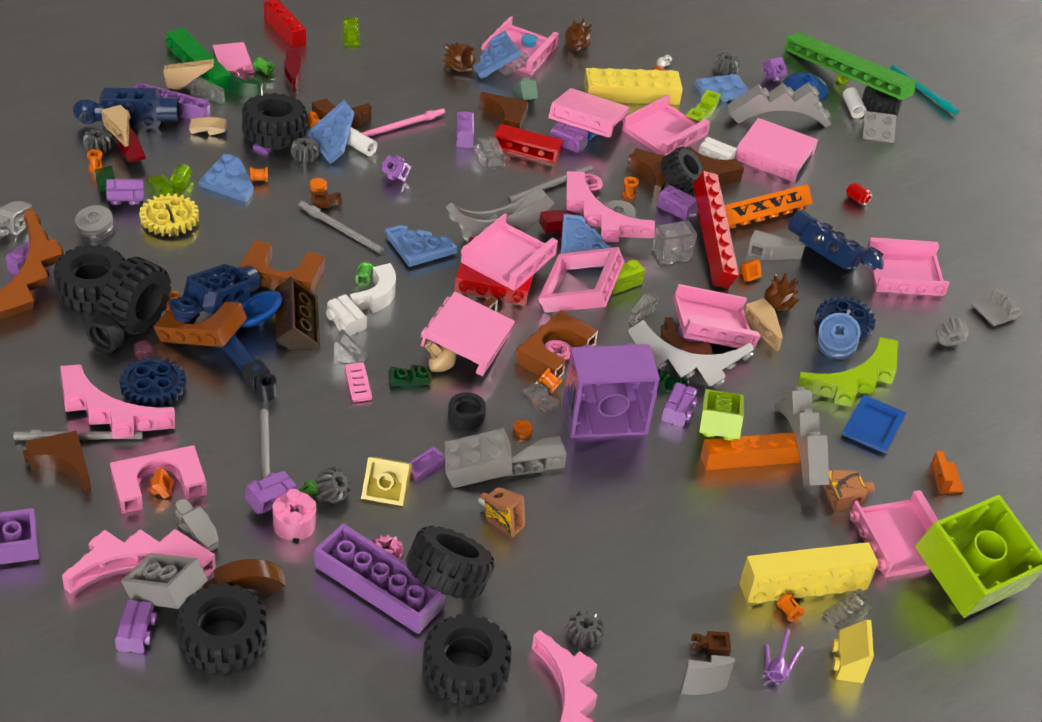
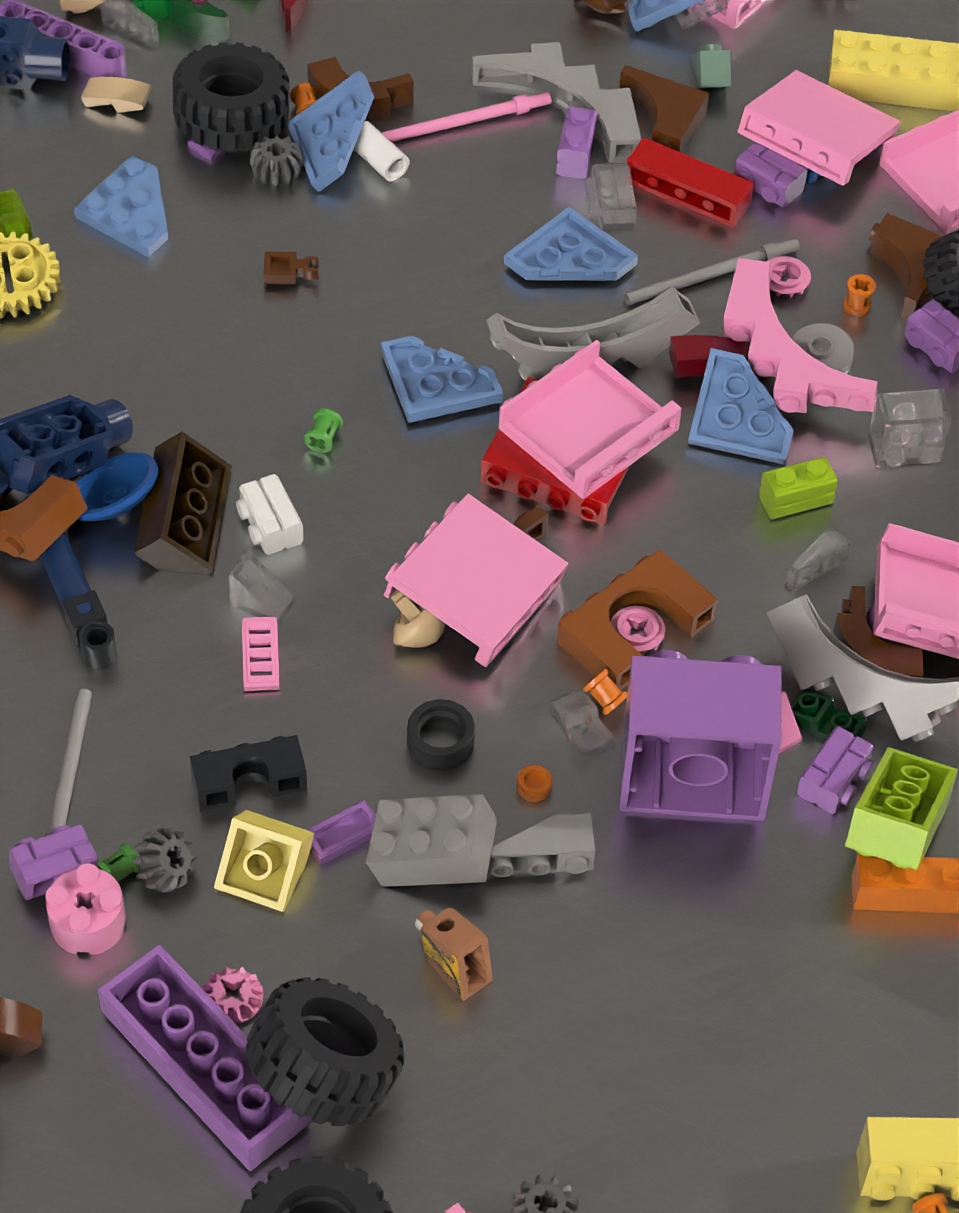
camera: 15 degrees right, 10 degrees up
clear neon green brick [170,164,193,189] -> none
dark orange arch [239,240,325,292] -> none
orange bush [250,167,268,183] -> none
light grey bar [298,201,384,255] -> none
orange tile [310,178,327,192] -> none
white arch [350,263,396,313] -> none
medium lavender brick [381,155,412,182] -> none
dark green slope [388,364,432,387] -> none
bright pink window [539,247,624,313] -> none
none -> black arch [190,735,307,812]
none -> light grey arch [471,42,641,163]
none -> medium blue plate [504,207,638,281]

